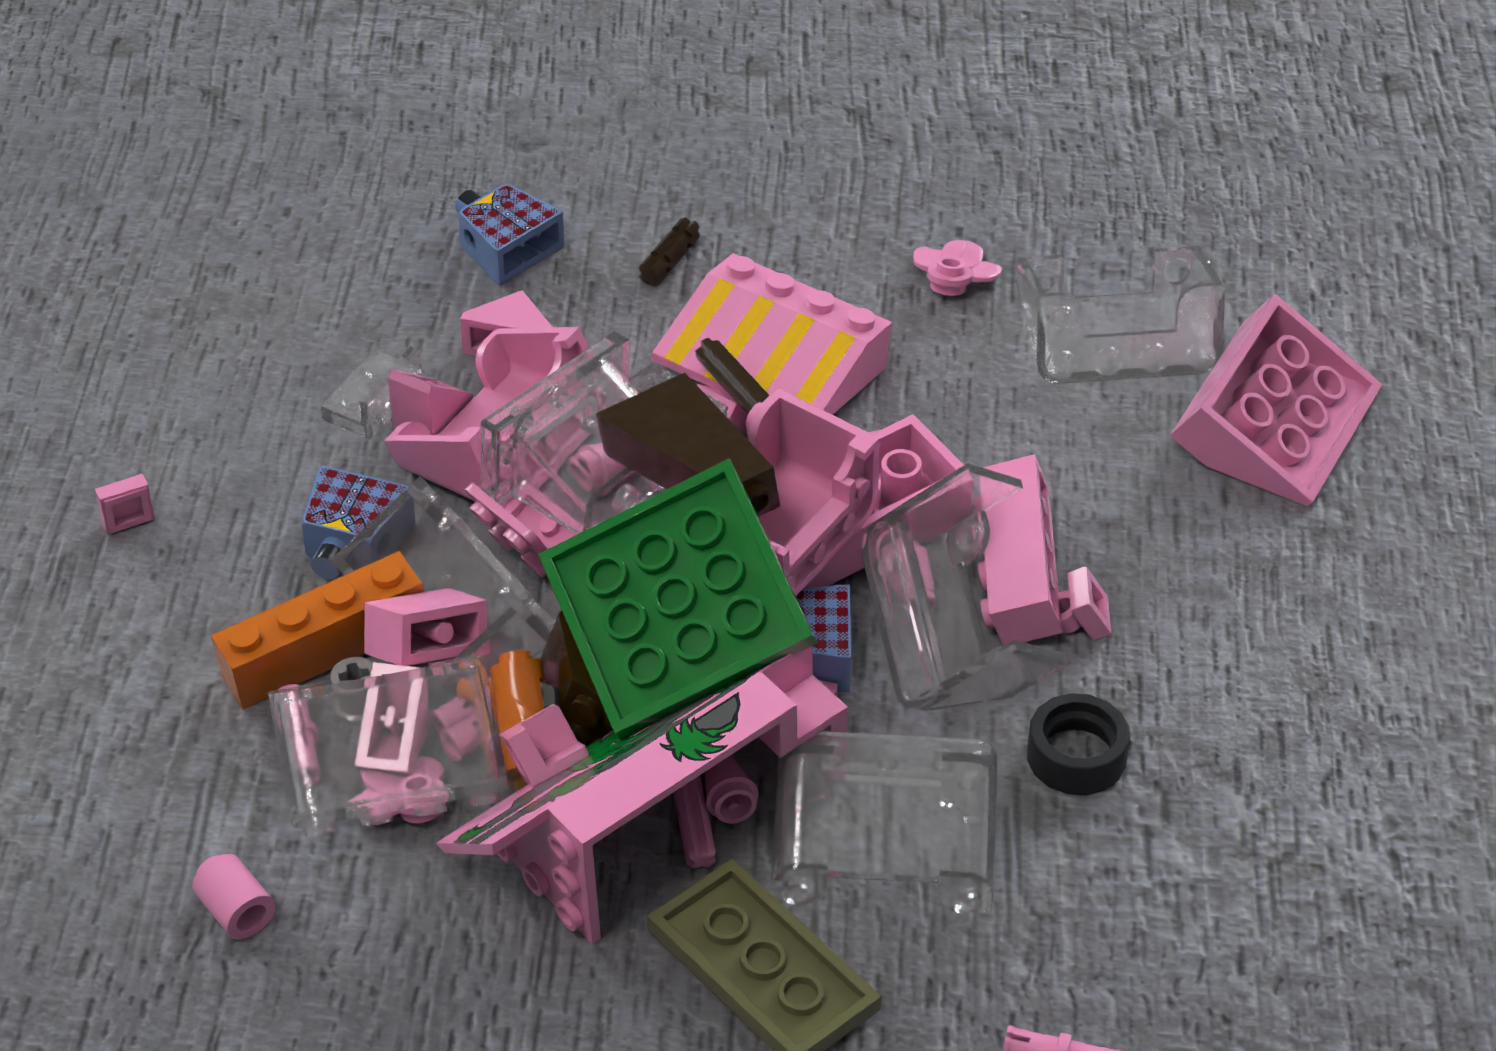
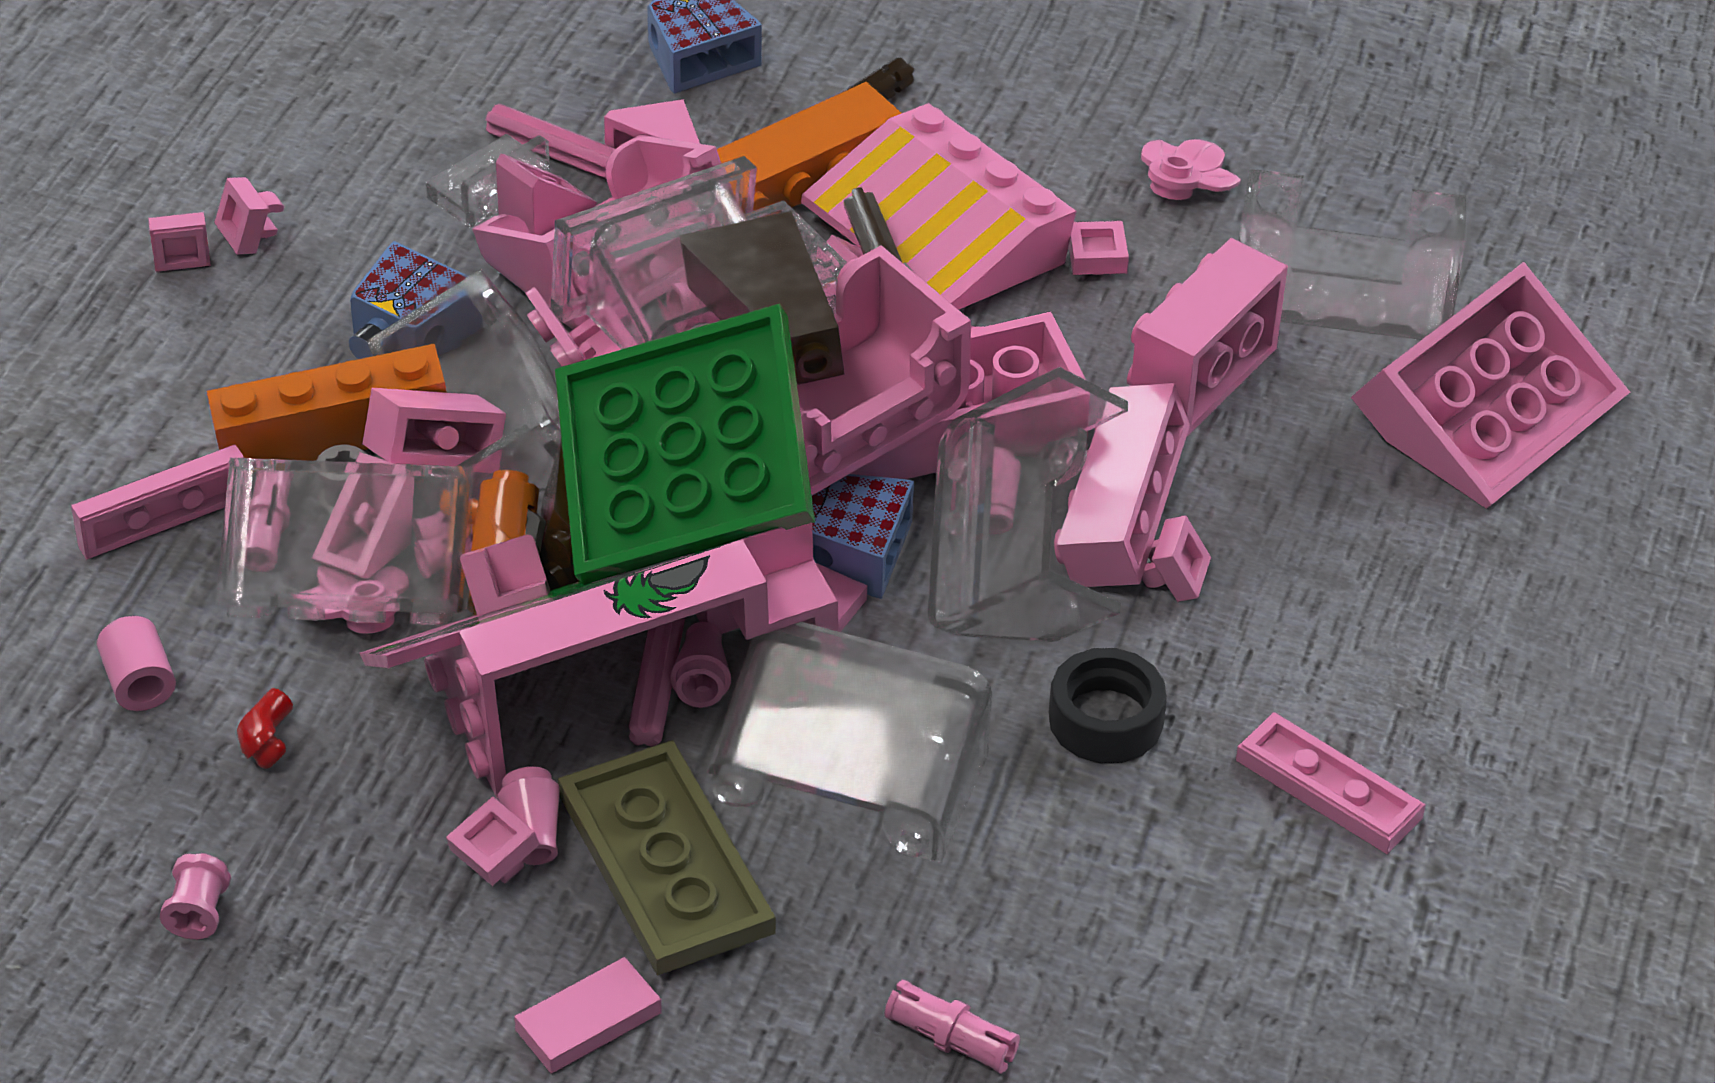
camera: 15 degrees right, 0 degrees up
none -> bright pink tile [71,445,249,560]
none -> bright pink tile [214,177,284,255]
none -> red arm [237,688,293,769]
none -> bright pink tile [446,796,539,886]
none -> bright pink axle [485,104,616,179]
none -> bright pink cone [498,766,560,865]
none -> orange brick [717,82,902,222]
none -> bright pink plate [1069,221,1129,275]
none -> bright pink brick [1127,238,1288,436]
none -> bright pink tile [1236,712,1426,854]

